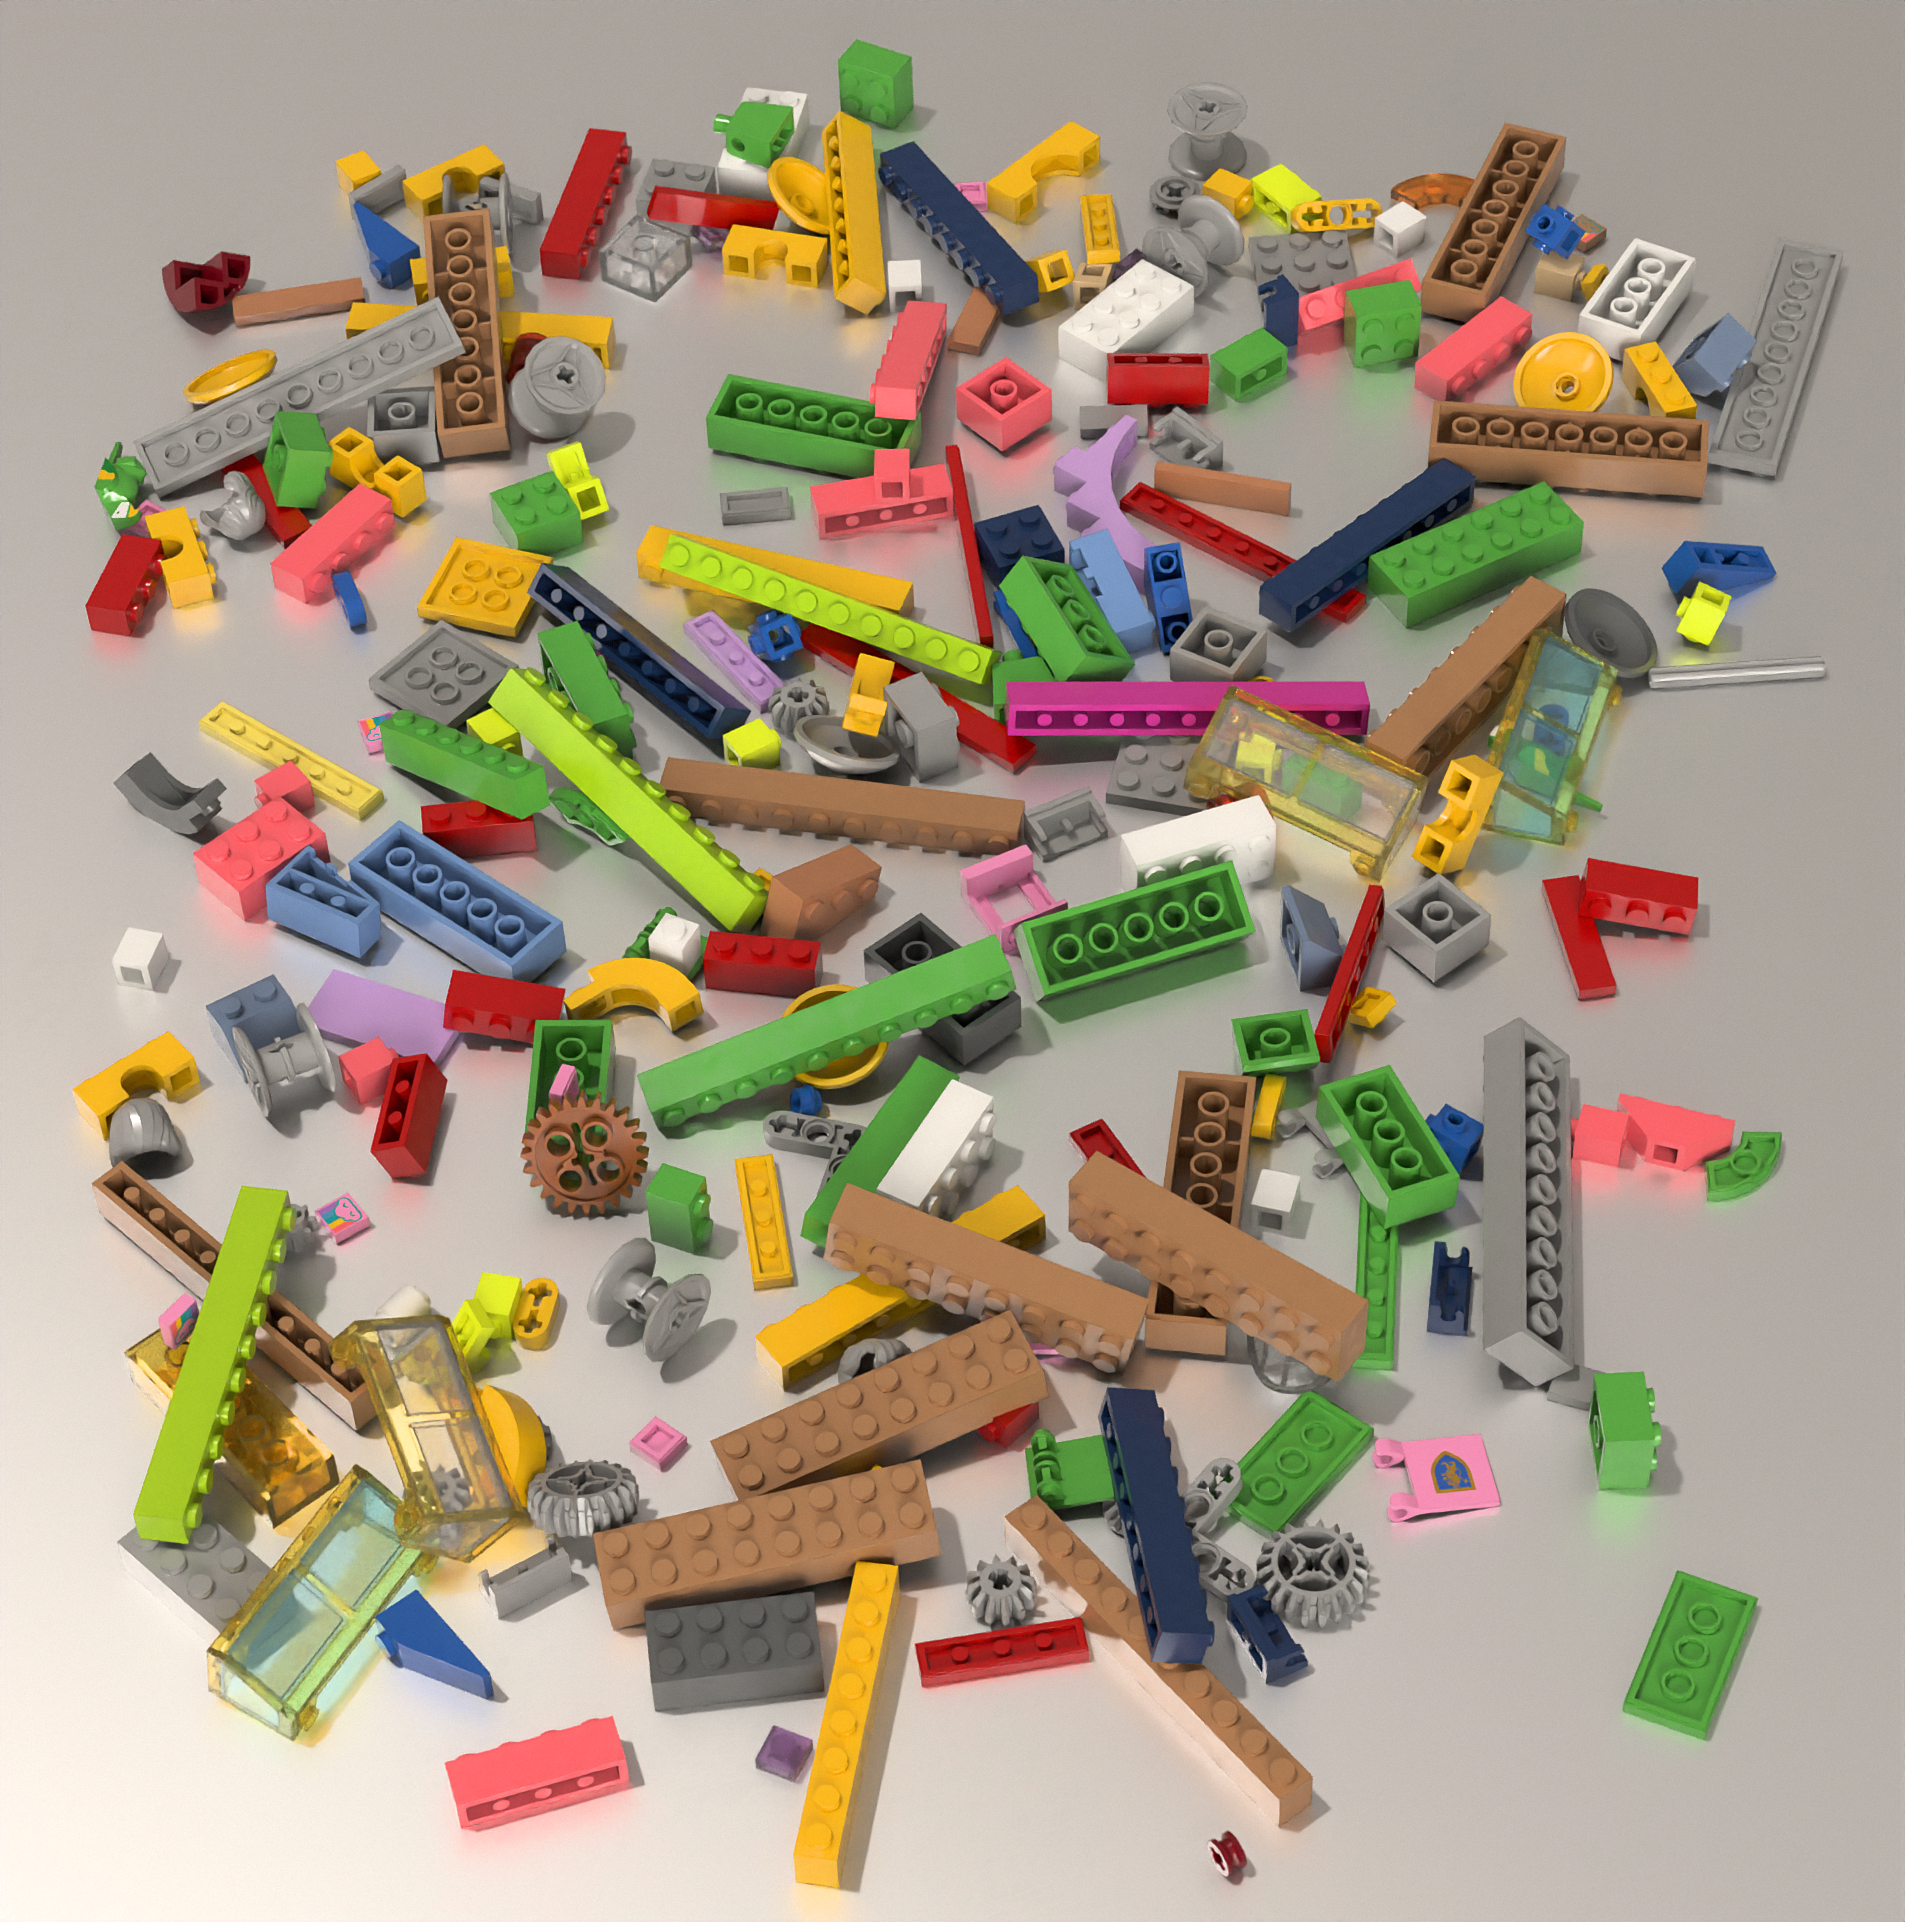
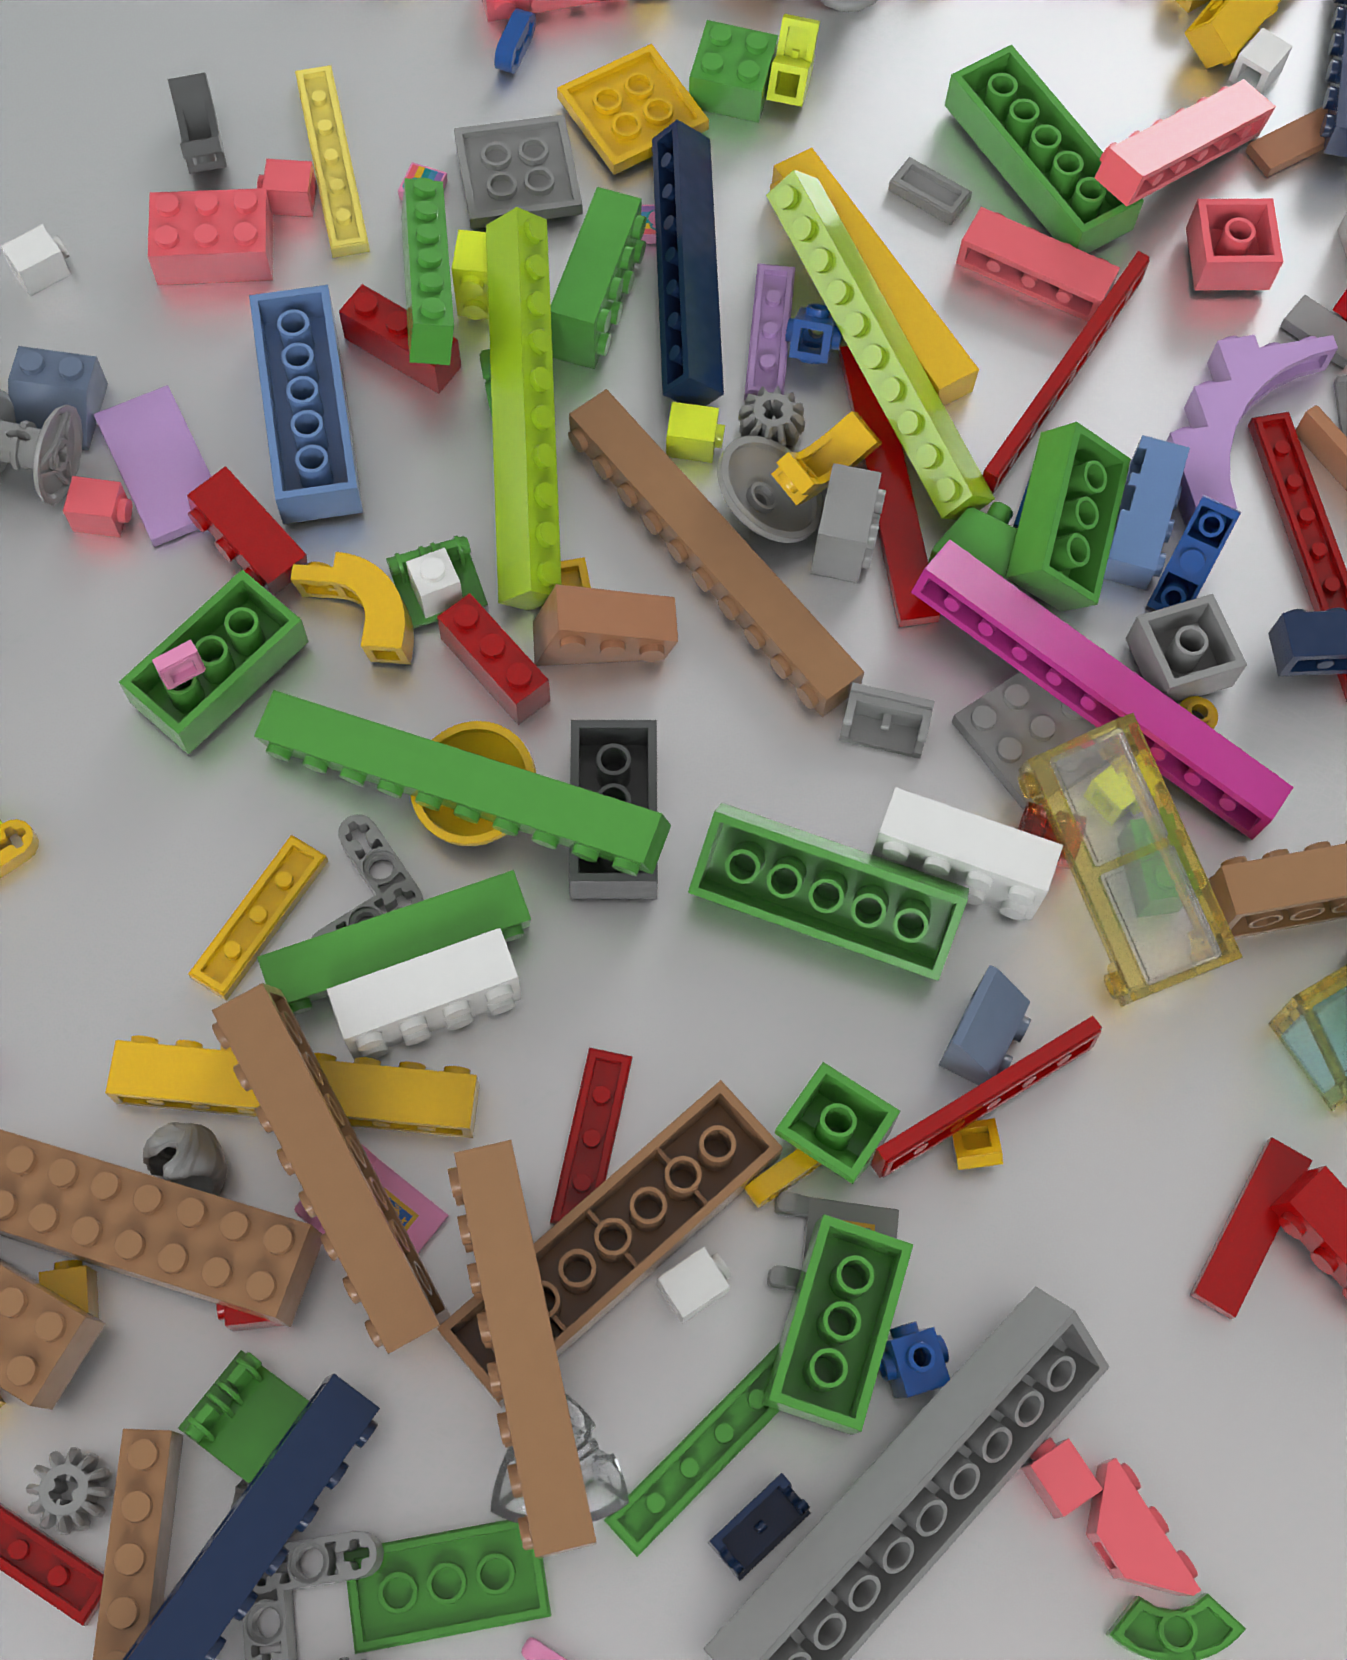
camera: 35 degrees right, 20 degrees up
medium blue wedge [266,845,381,958] -> none
red brick [370,1053,448,1178] -> none
dark orange gear [520,1090,649,1215] -> none
light grey piece [587,1238,711,1362] -> none
bright green brick [645,1163,713,1255] -> none
blue plate [790,1084,822,1116] -> none
coral brick [874,449,910,503] -> none
bright pink panel [960,844,1068,953] -> none
dark blue brick [974,505,1065,591] -> none
light grey brick [1382,873,1491,982] -> none
yellow arch [1412,755,1504,875] -> none

